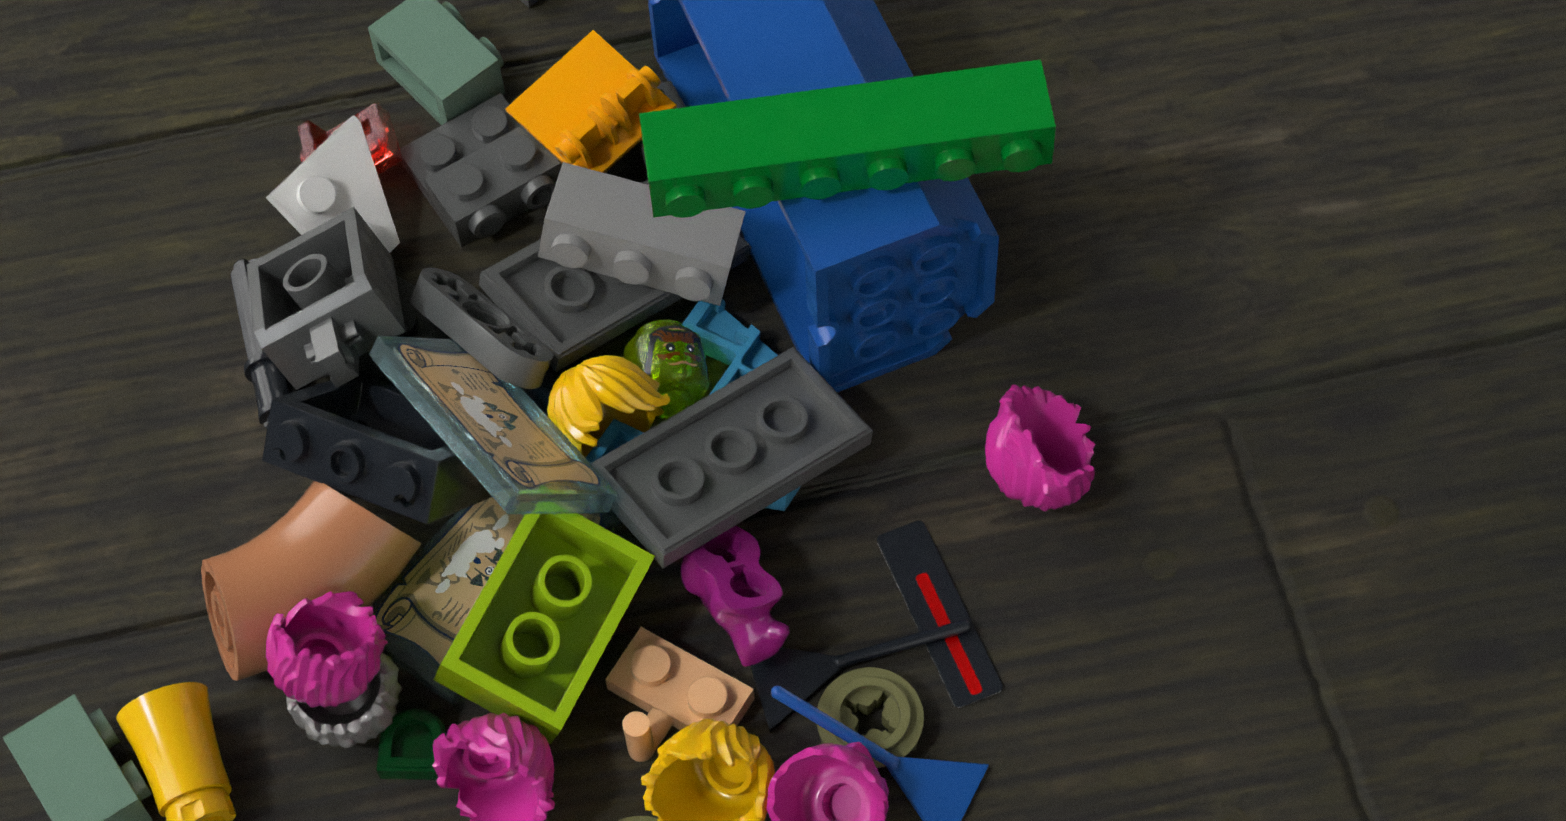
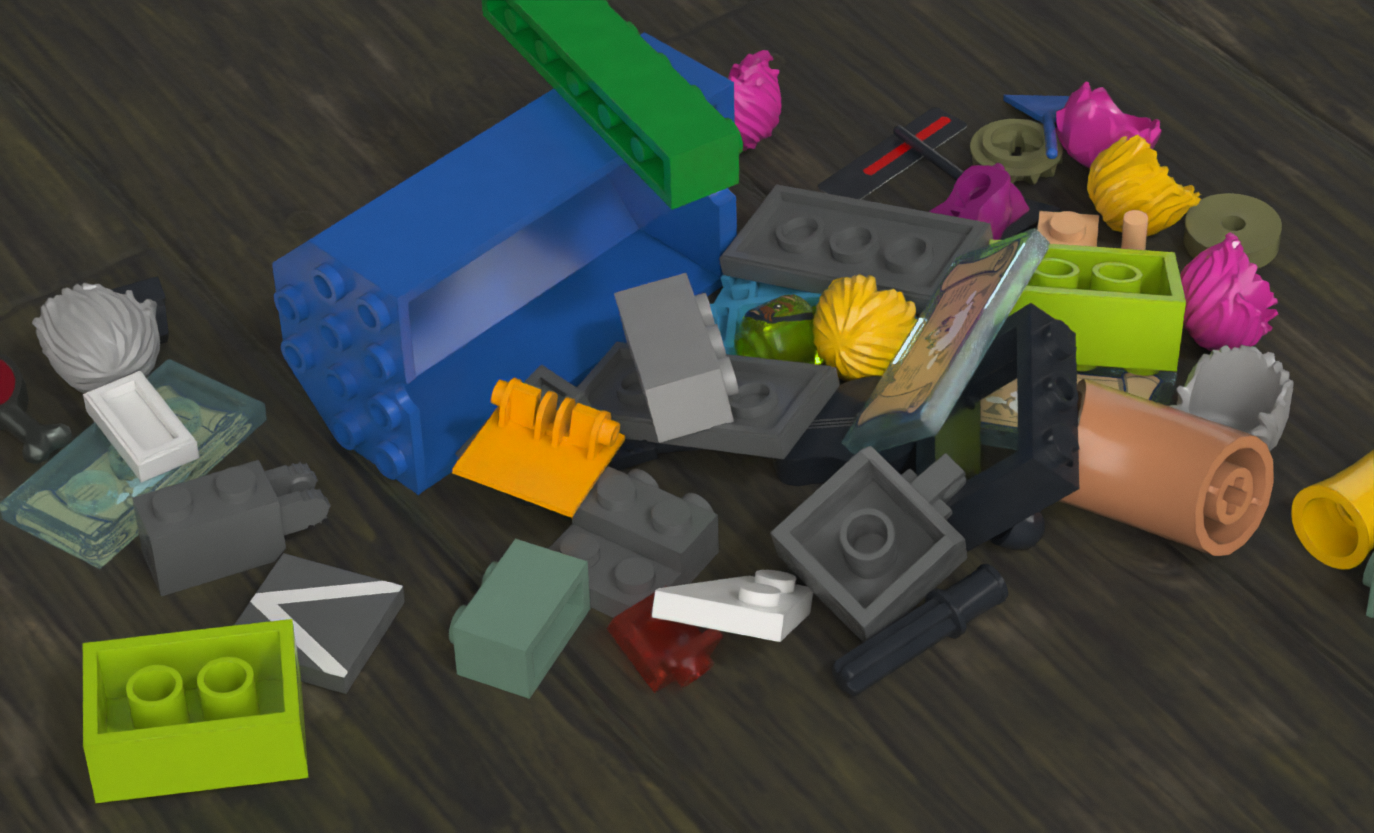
camera: 115 degrees left, 20 degrees down
dark pink hair [266,591,388,708] -> none
dark grey beam [410,268,553,389] -> none

